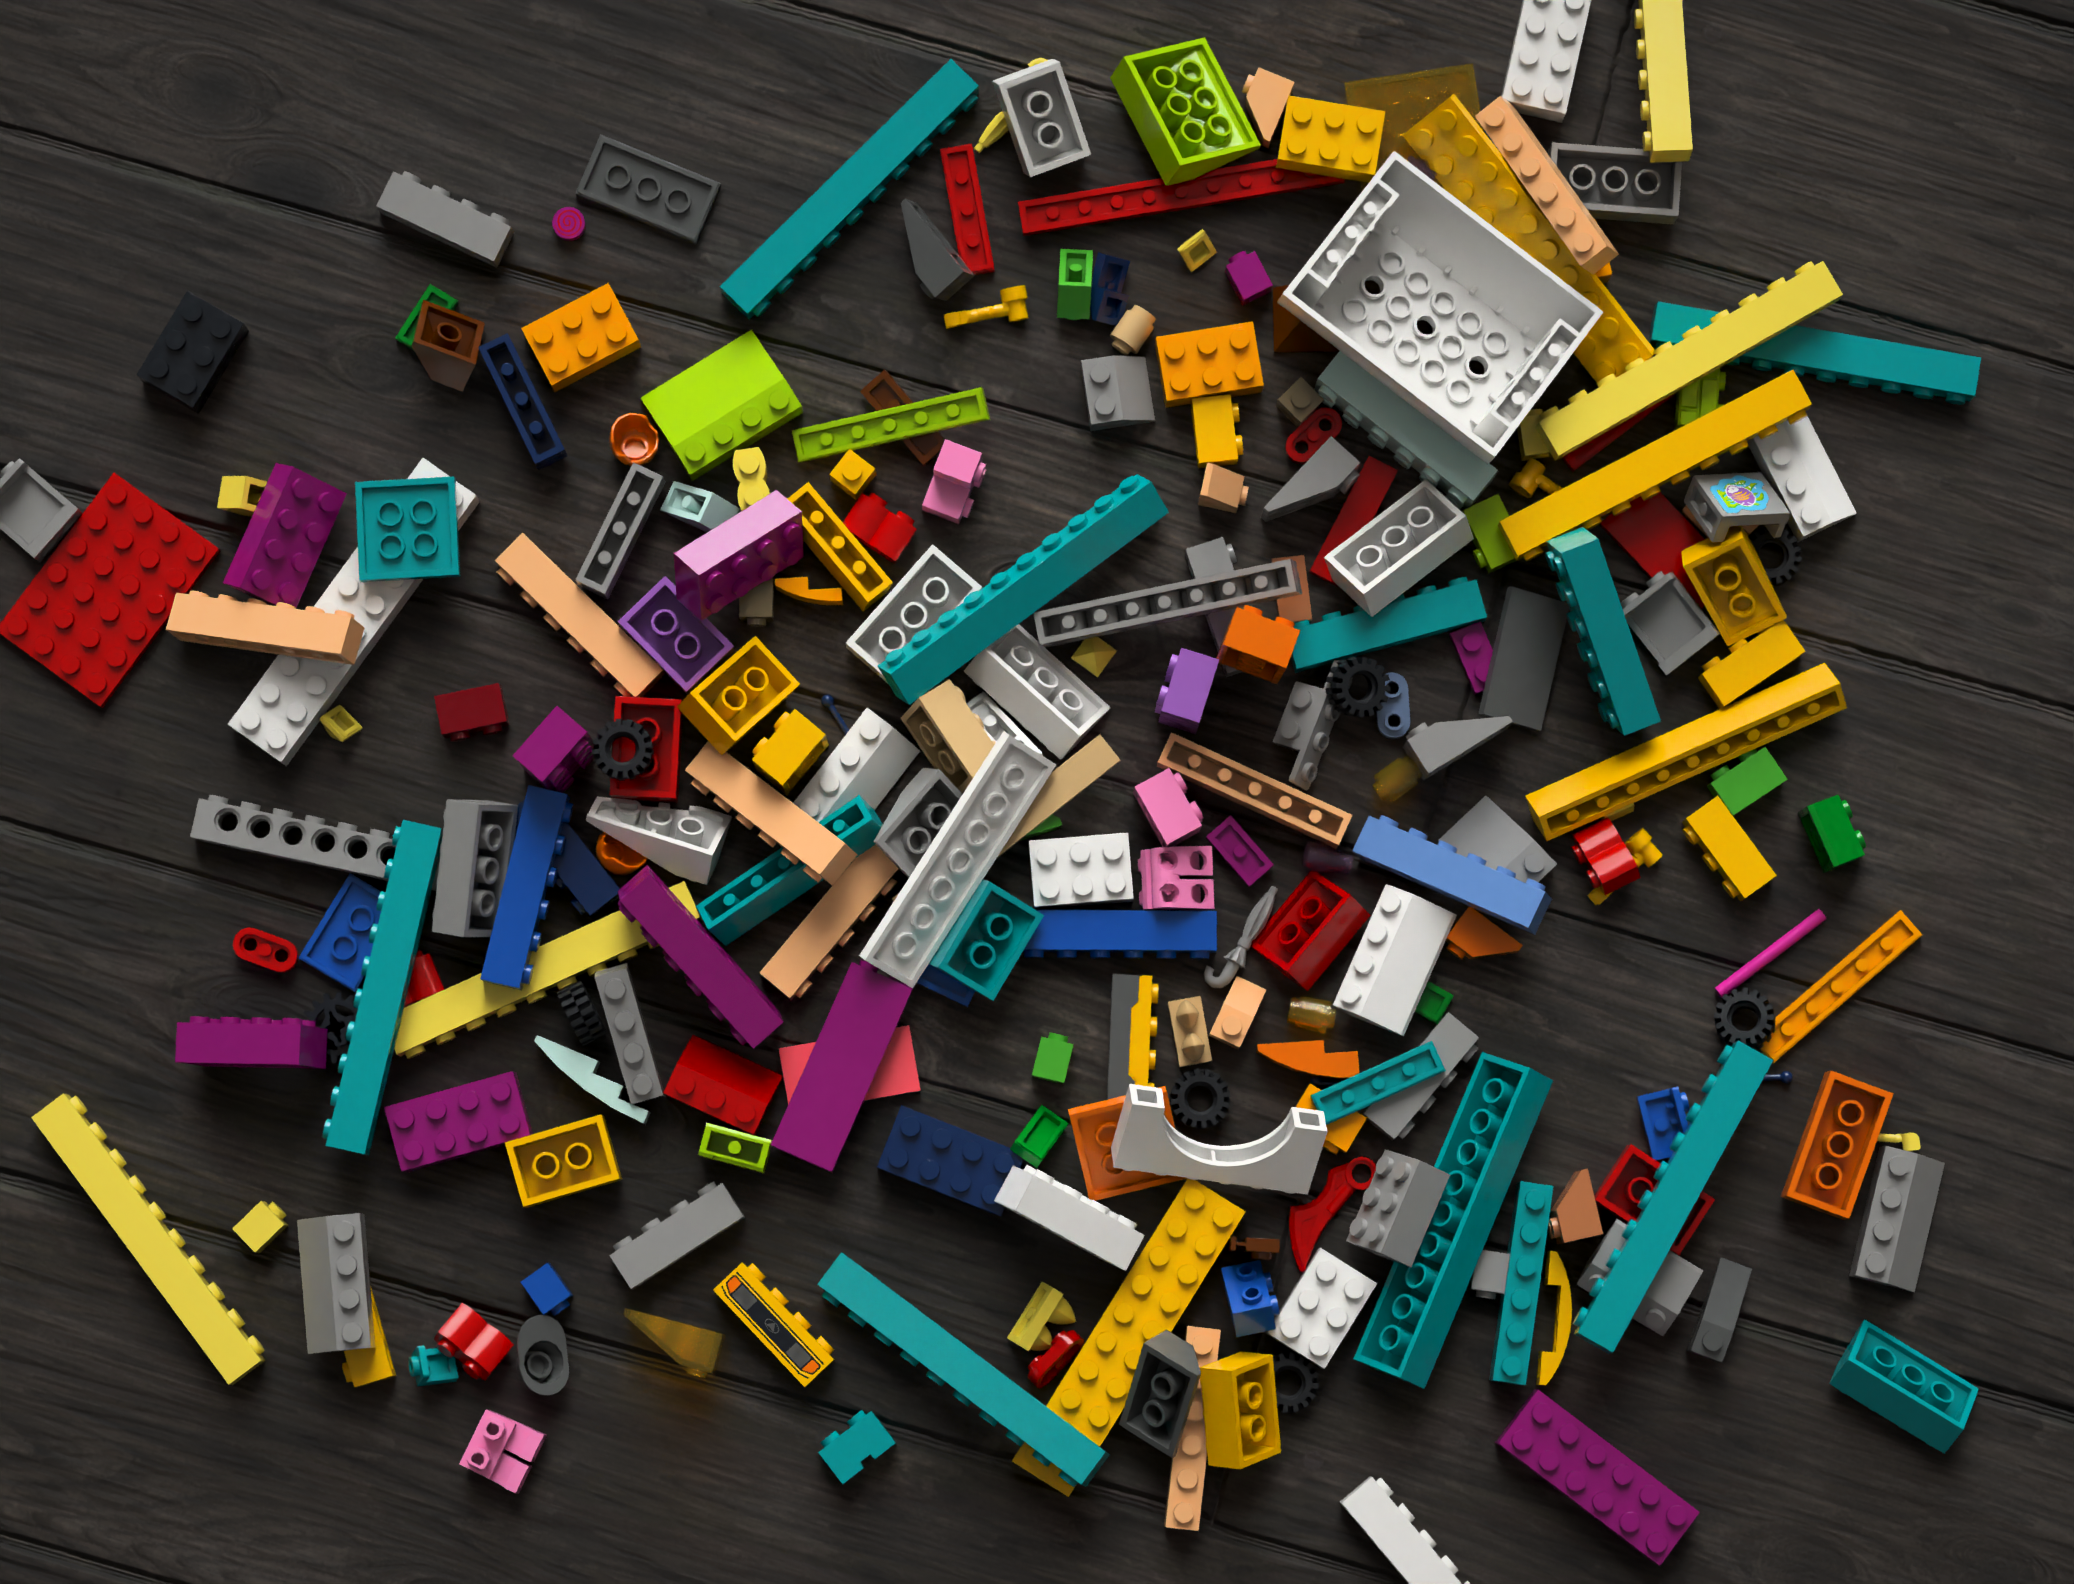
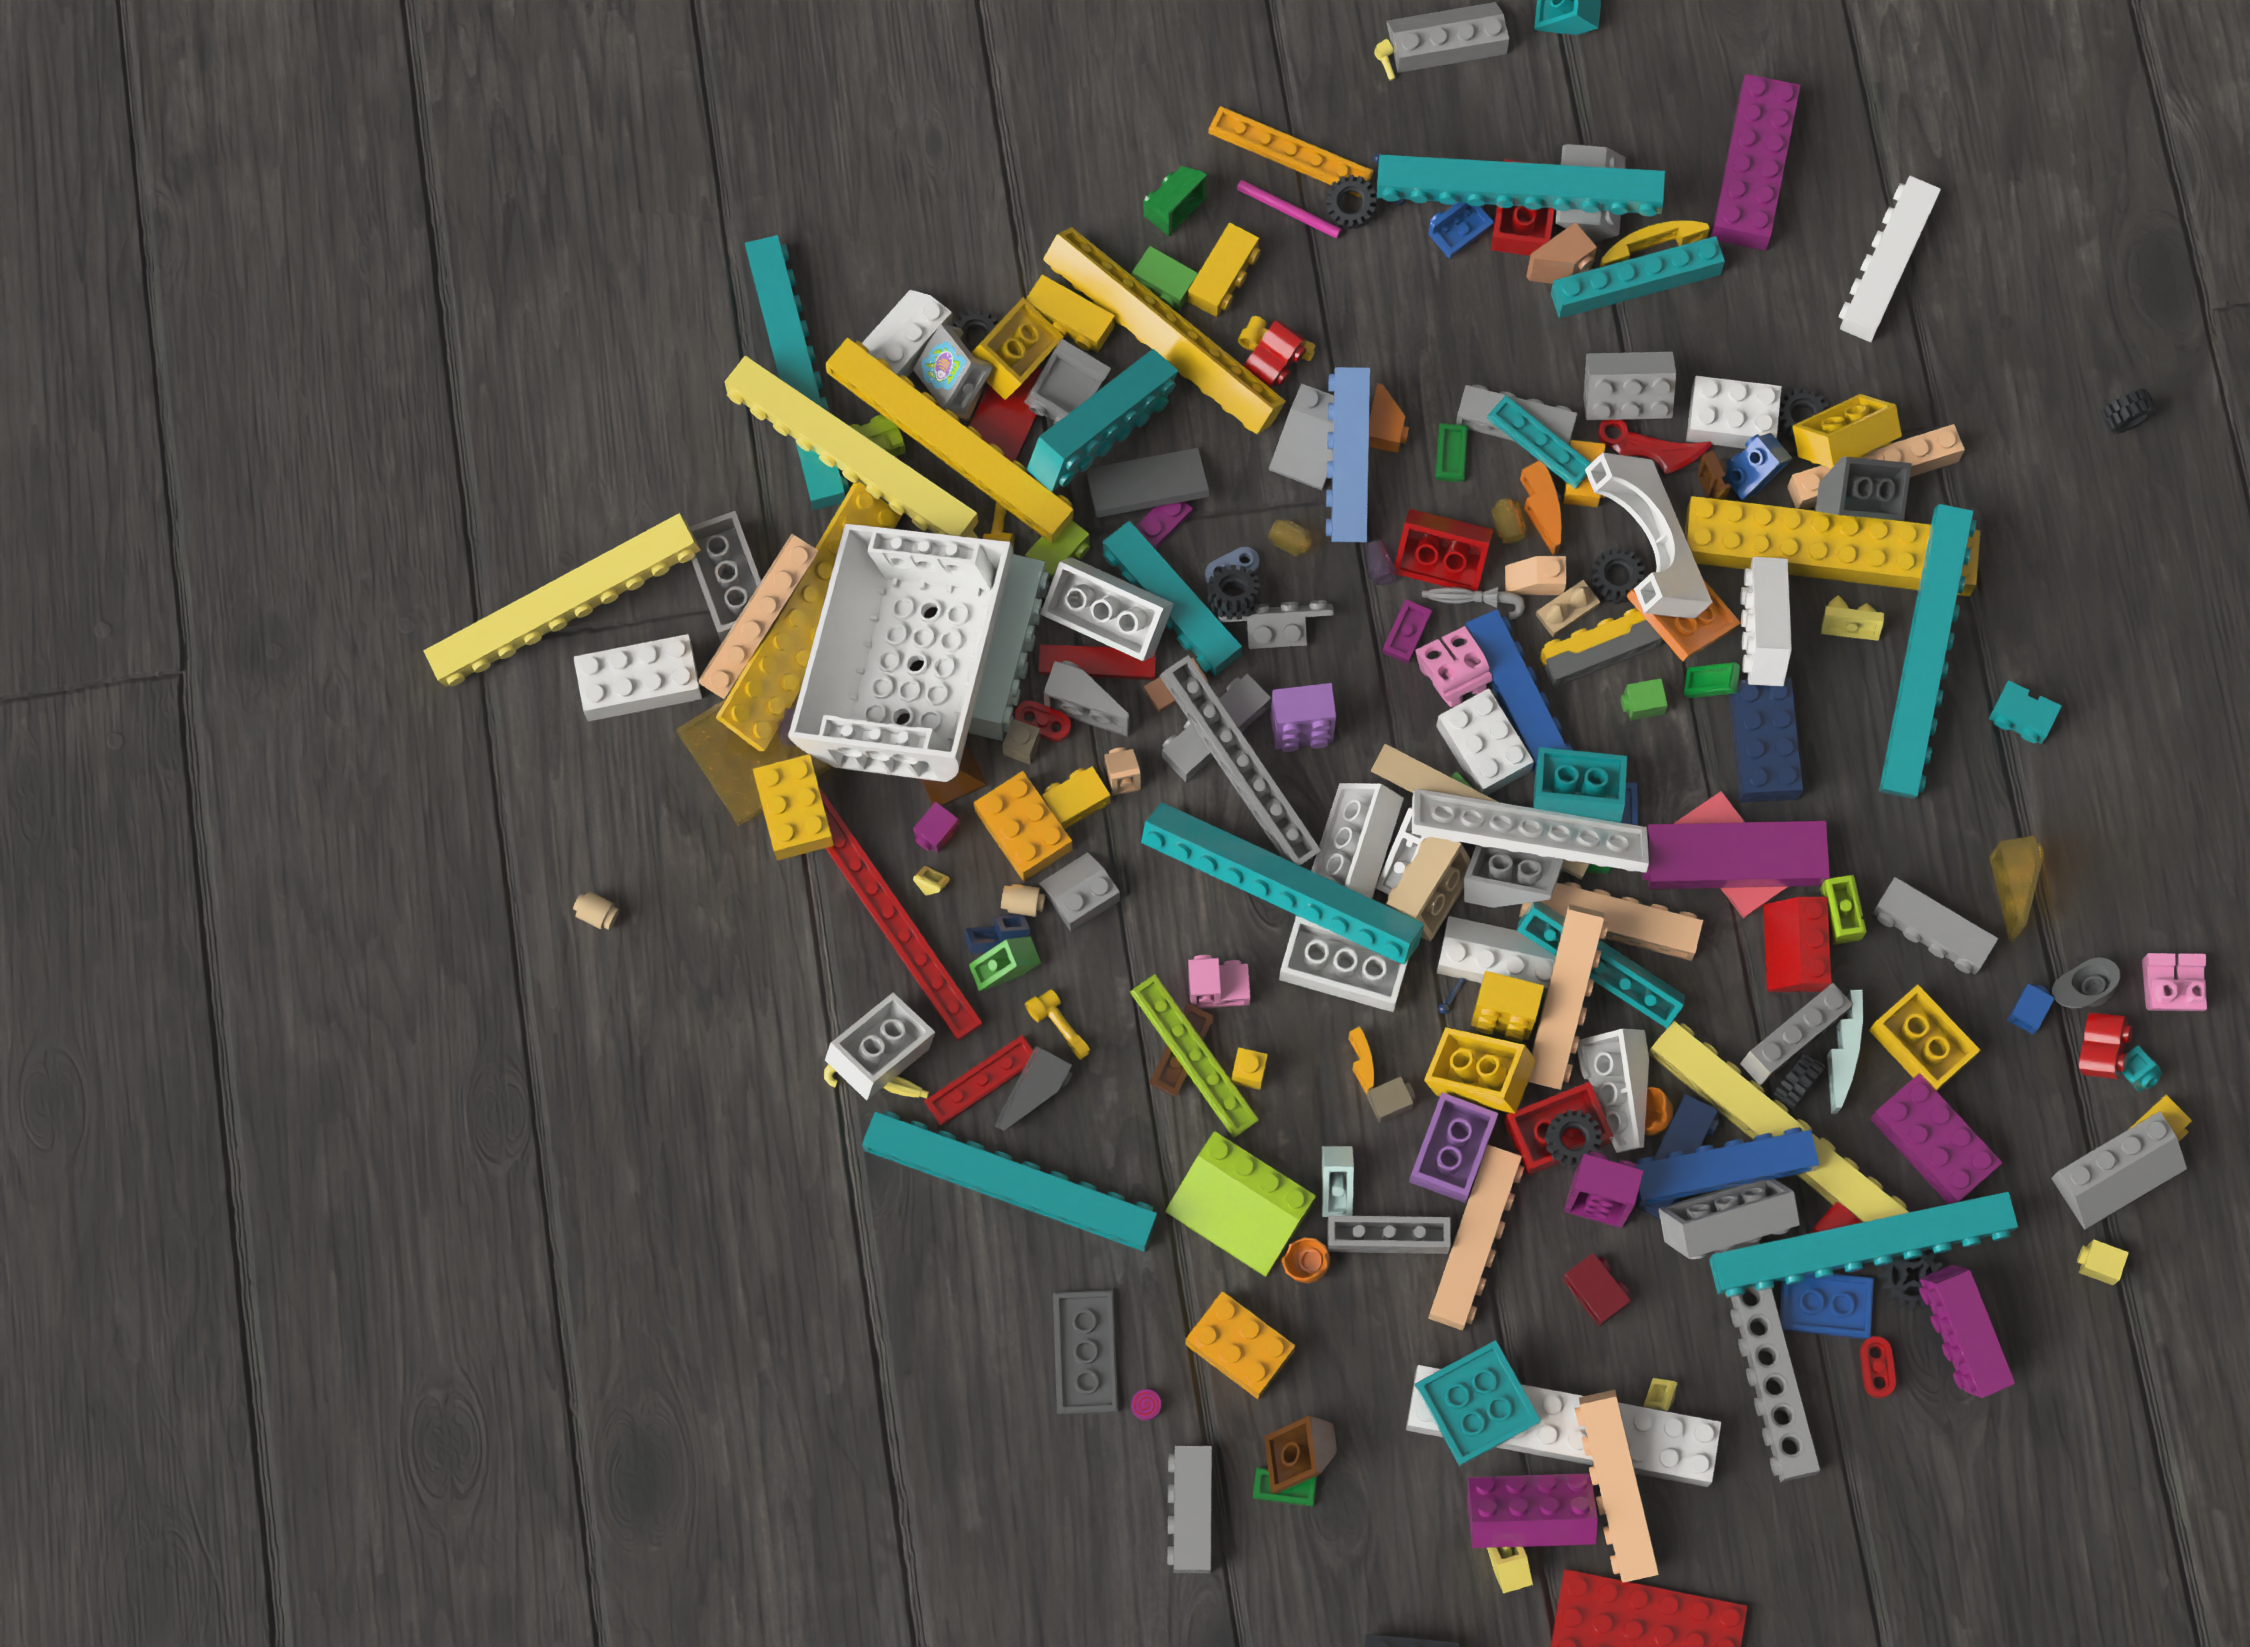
camera: 110 degrees left, 10 degrees down
light yellow brick [31,1093,265,1385] -> none
dark blue brick [478,333,568,470] -> none
magenta brick [618,865,783,1049] -> none
magenta brick [674,490,804,621] -> none
brick [713,1262,835,1387] -> none
light yellow brick [733,447,770,511] -> none
yellow brick [787,482,893,612] -> none
red brick [843,493,917,564] -> none
red plate [1027,1330,1084,1388] -> none
light yellow slope [1071,637,1117,678] -> none
lime slope [1110,37,1261,186] -> none
bright pink brick [1133,768,1204,847] -> none
light nougat brick [1157,732,1352,849] -> none
orange brick [1216,605,1300,684] -> none
light nougat slope [1242,67,1295,148] -> none
white slope [1333,884,1457,1036] -> none
teal brick [1353,1052,1553,1389] -> none
light grey slope [1403,716,1513,781] -> none
light grey brick [1469,1250,1510,1300] -> none
dark grey slope [1686,1257,1752,1363] -> none
orange brick [1781,1070,1894,1220] -> none

